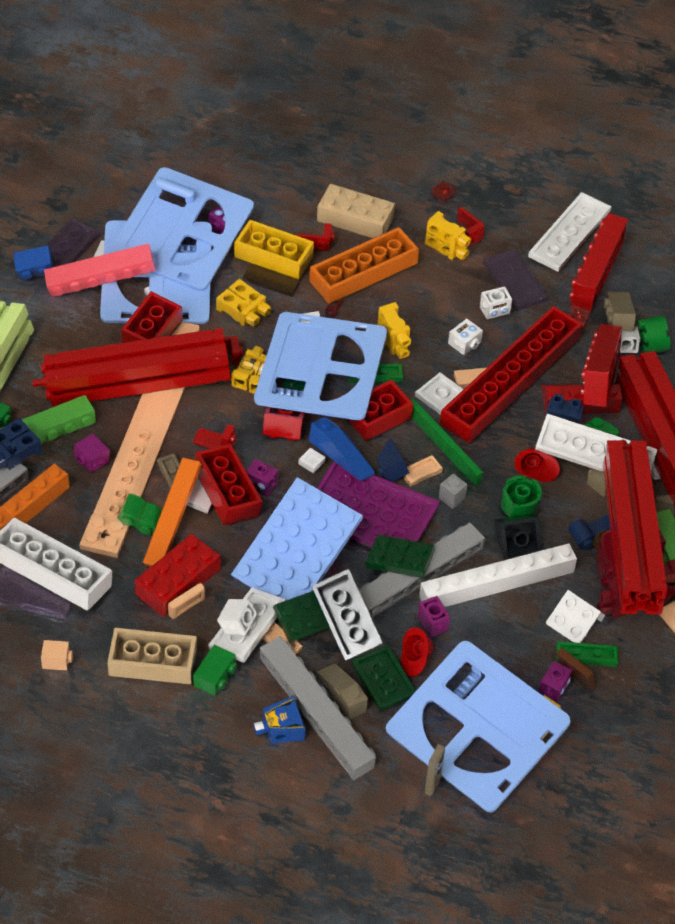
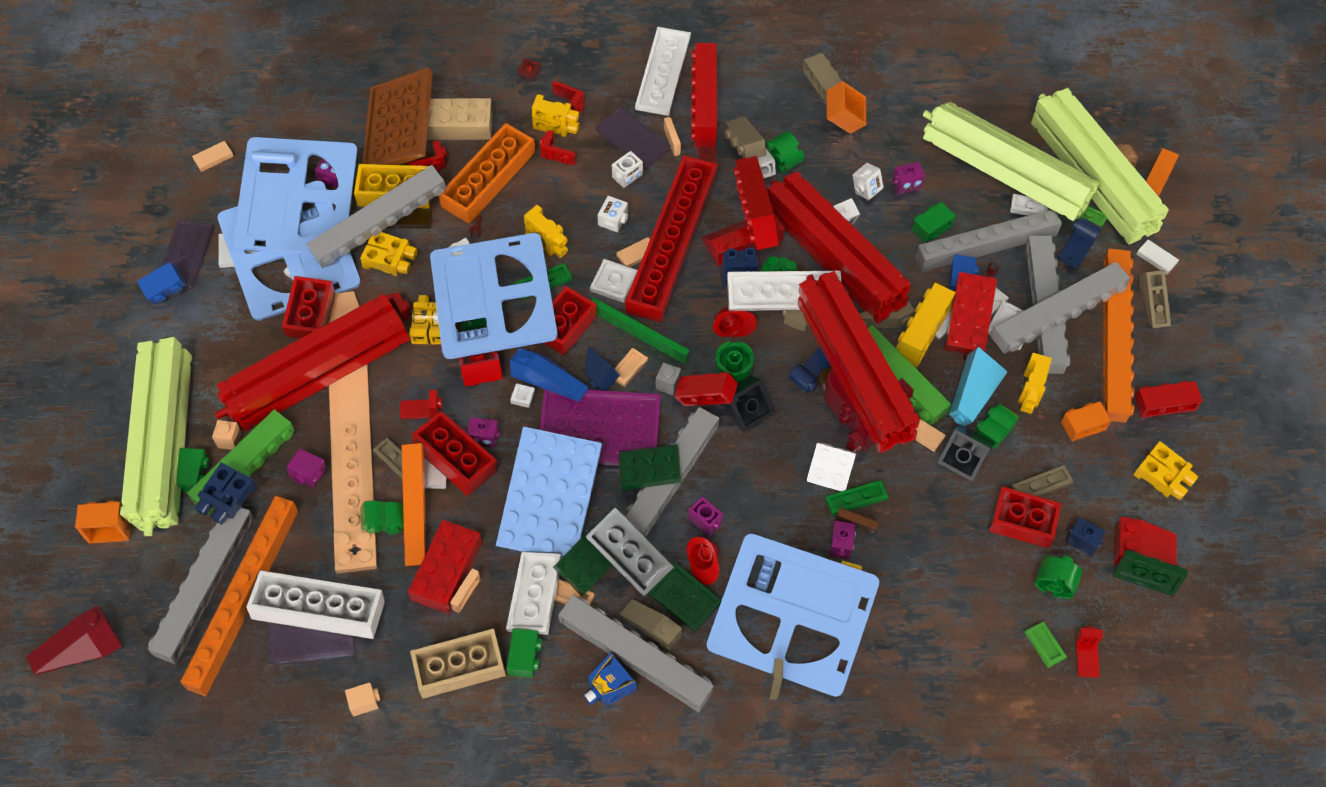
camera: 20 degrees left, 10 degrees up
coral brick [44,243,156,297] -> none
white head [217,599,257,635] -> none
white brick [419,543,577,607] -> none
none -> light nougat tile [192,141,234,172]
none -> light nougat brick [212,420,242,450]
none -> light grey brick [306,165,446,268]
none -> dark orange plate [362,67,433,165]
none -> red bracket [540,130,576,165]
none -> light nougat tile [664,117,681,156]
none -> red brick [674,372,738,406]

